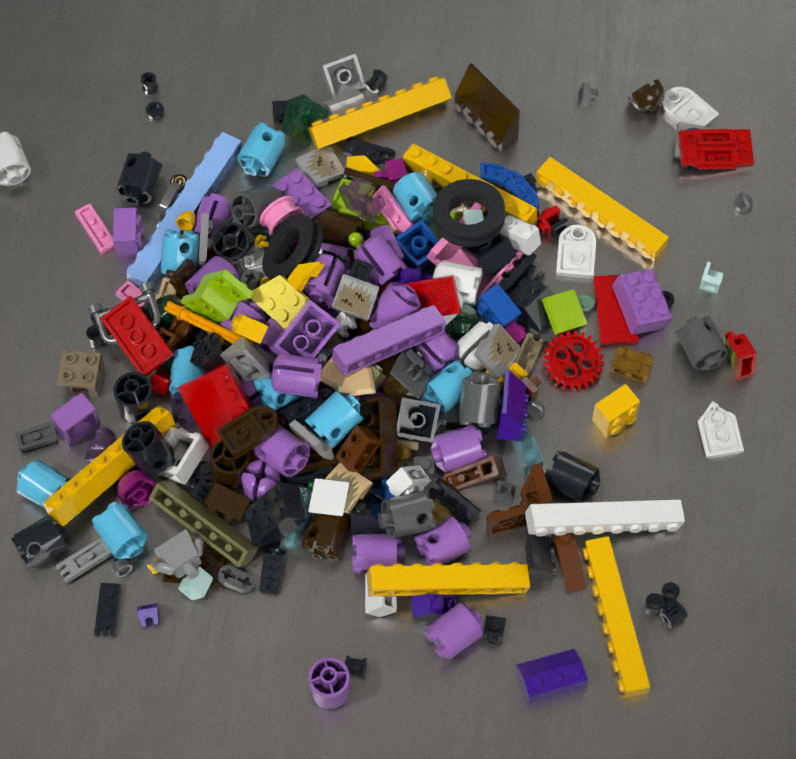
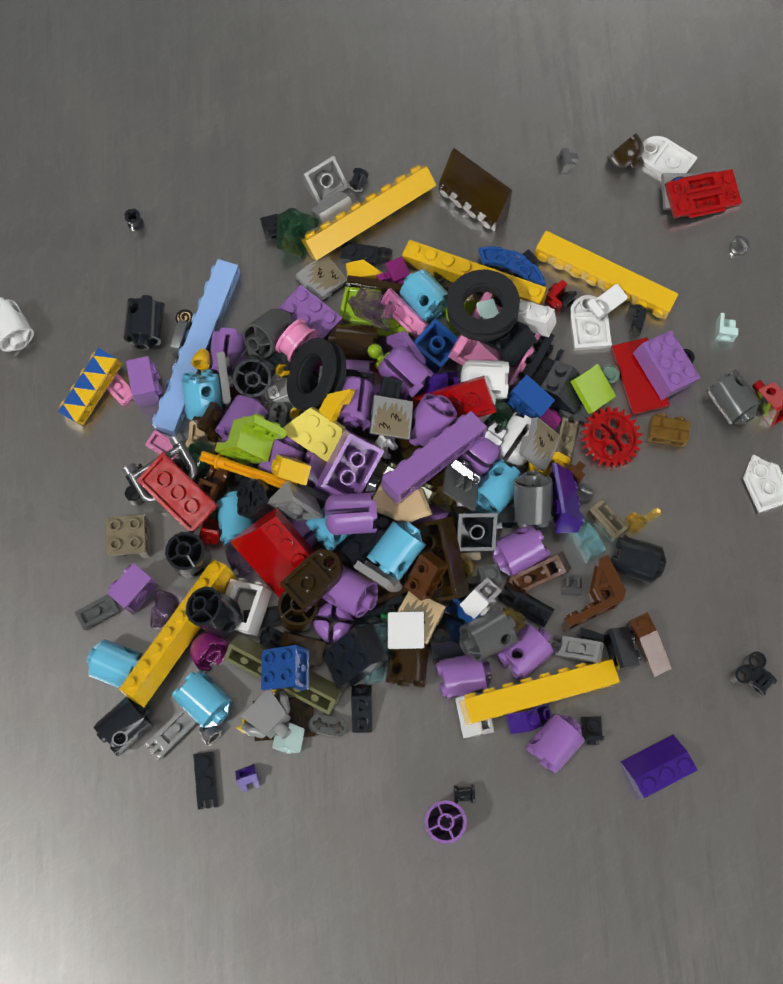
camera: 10 degrees left, 10 degrees up
black tile [146,102,164,120] -> none
medium azure cylinder [237,122,286,177] -> none
white brick [525,500,685,536] -> none
yellow brick [582,536,650,698] -> none
yellow brick [592,384,640,437] -> none
none -> yellow brick [58,348,123,426]
none -> blue bracket [261,645,309,691]
none -> tile [485,420,507,445]
none -> light grey hinge [552,635,604,663]
none -> black bracket [577,627,606,652]
none -> white bracket [587,284,628,321]
none -> dark tan hinge [587,499,629,543]
none -> clear yellow bar [626,507,661,534]
none -> black bracket [627,304,648,336]

